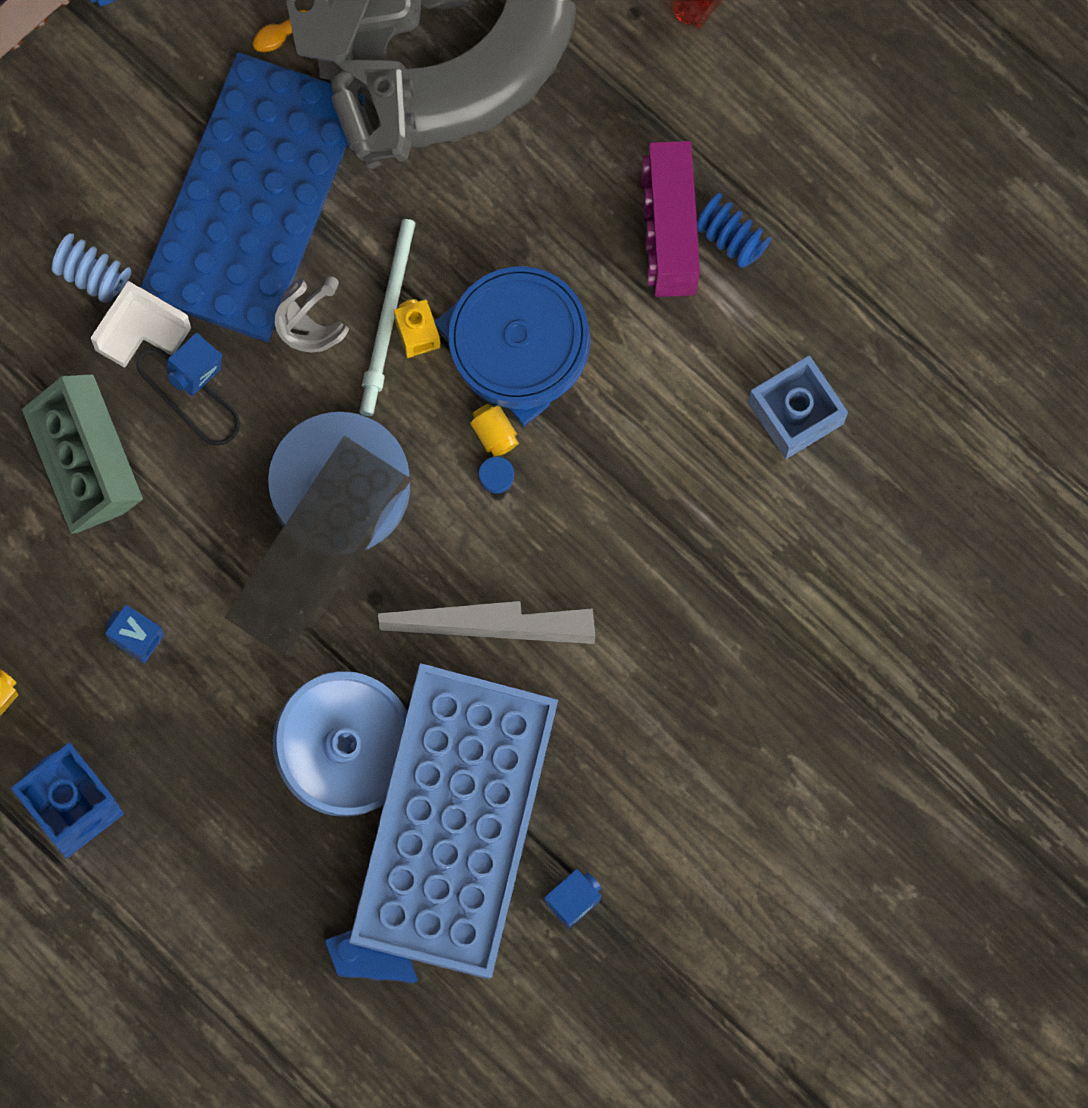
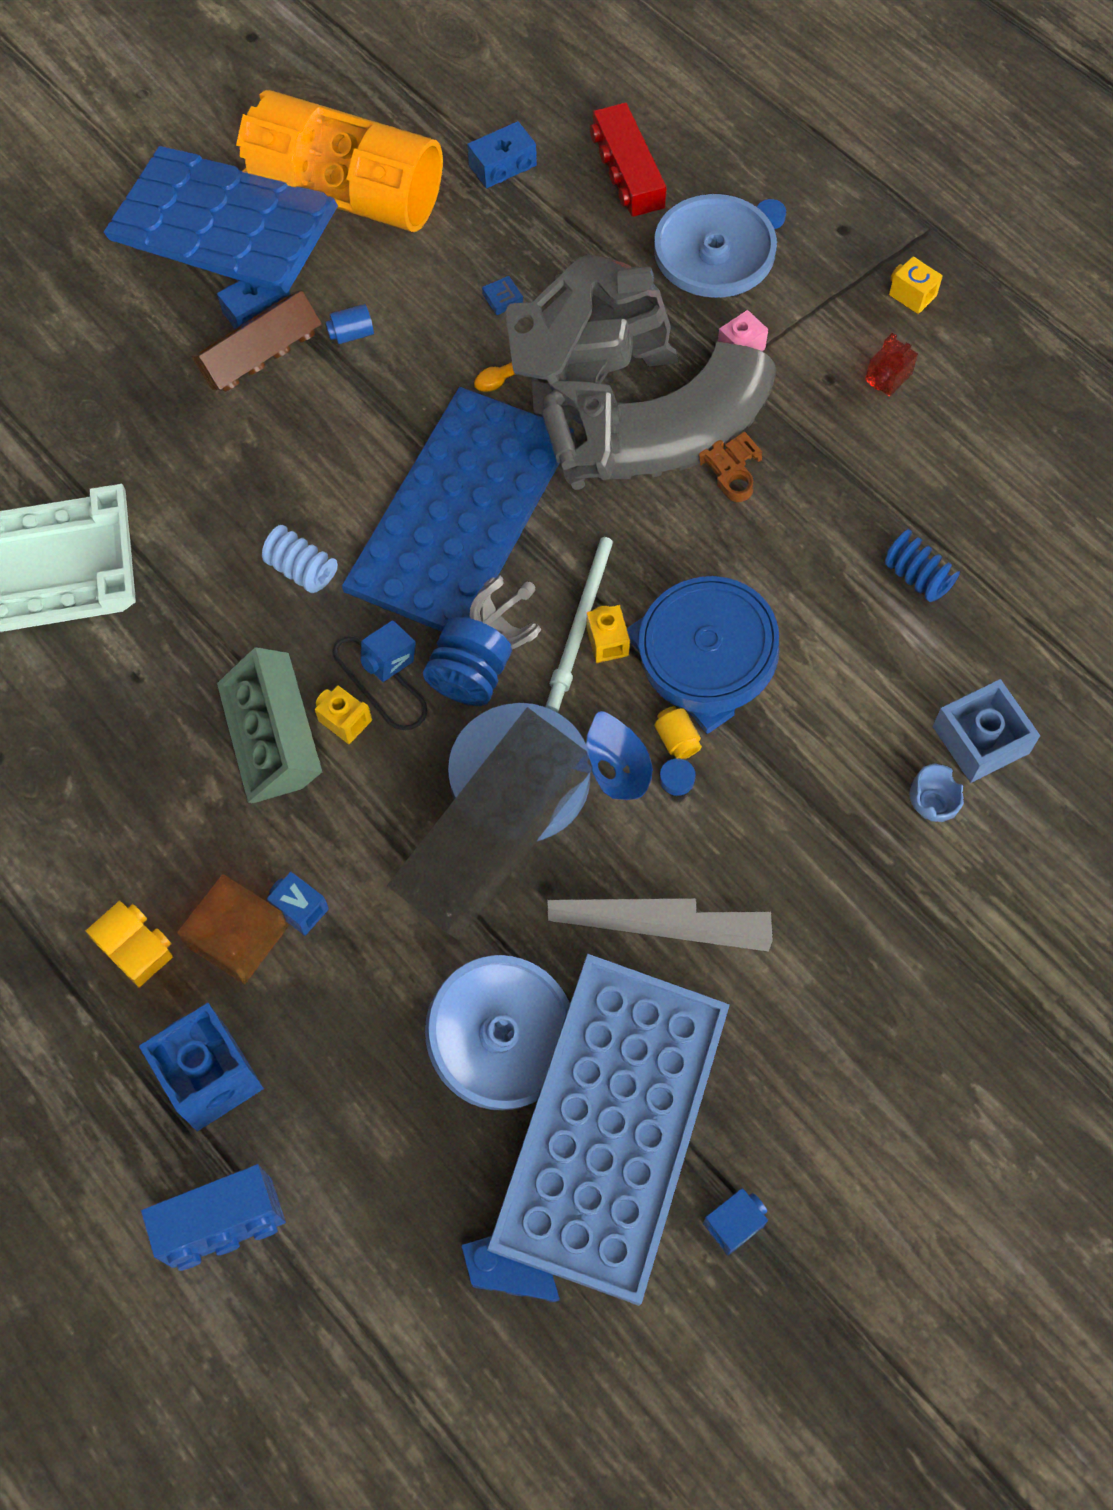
camera: 10 degrees right, 10 degrees down
white panel [91,281,191,368] -> none
magenta brick [641,141,700,297] -> none
none -> blue brick [141,1164,286,1271]
none -> clear orange brick [177,874,289,985]
none -> yellow brick [315,685,372,744]
none -> blue wheel [423,617,512,706]
none -> blue piece [586,711,653,800]
none -> dark orange piece [699,432,762,502]
none -> medium blue hair [909,763,964,822]

